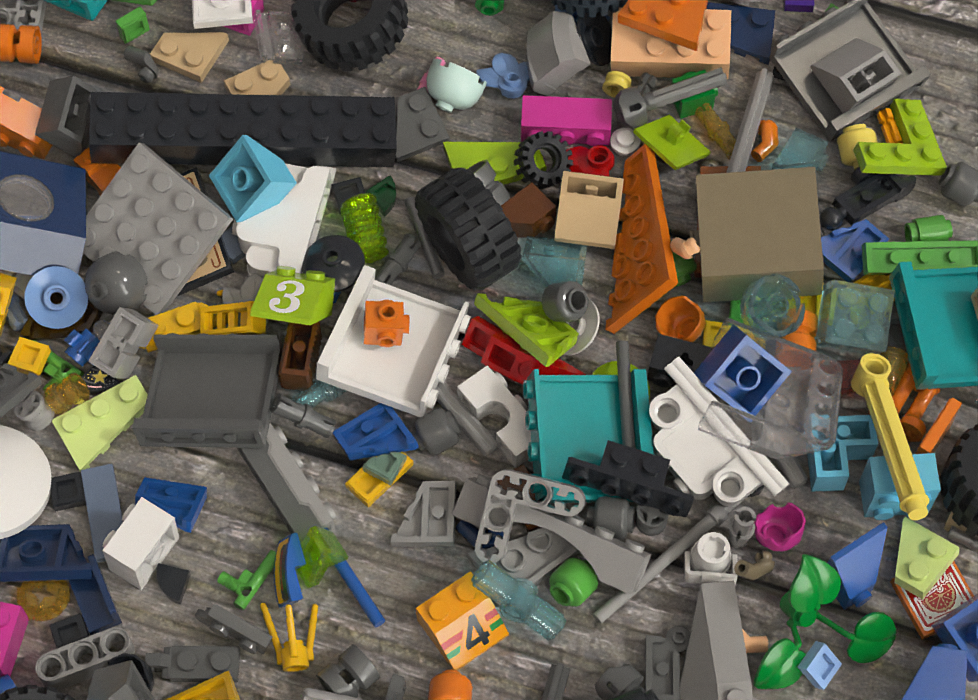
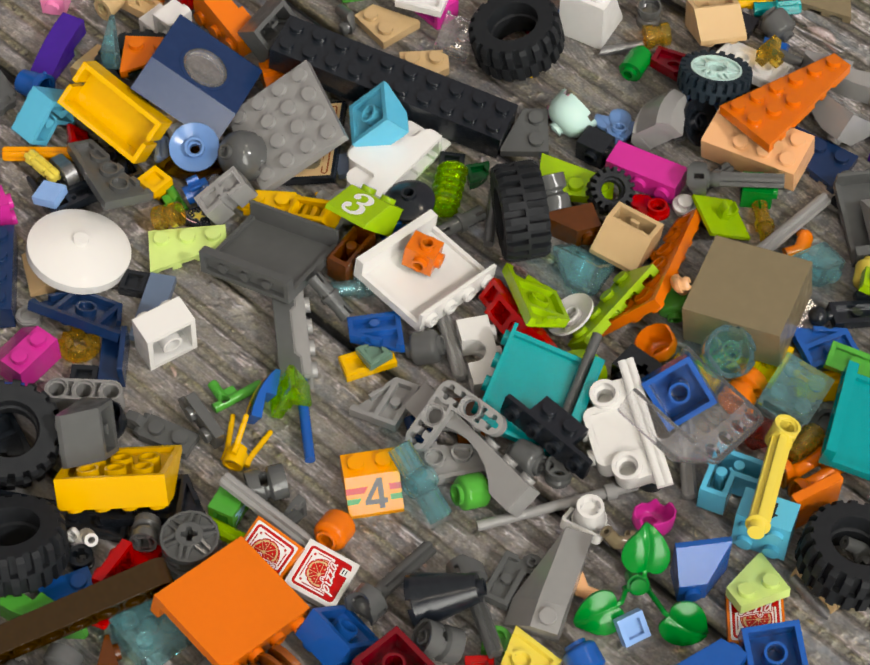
camera: 25 degrees right, 10 degrees down
light grey wheel [14,391,55,431] -> none
blue wing [135,477,207,533] -> none
black tile [157,563,191,605] -> none
dark grey head [542,281,588,322] -> none
light yellow bush [602,71,632,98] -> none
light grey pin [728,506,756,549] -> none
none -> lime wing [567,264,659,350]
none -> black brick [575,125,615,169]

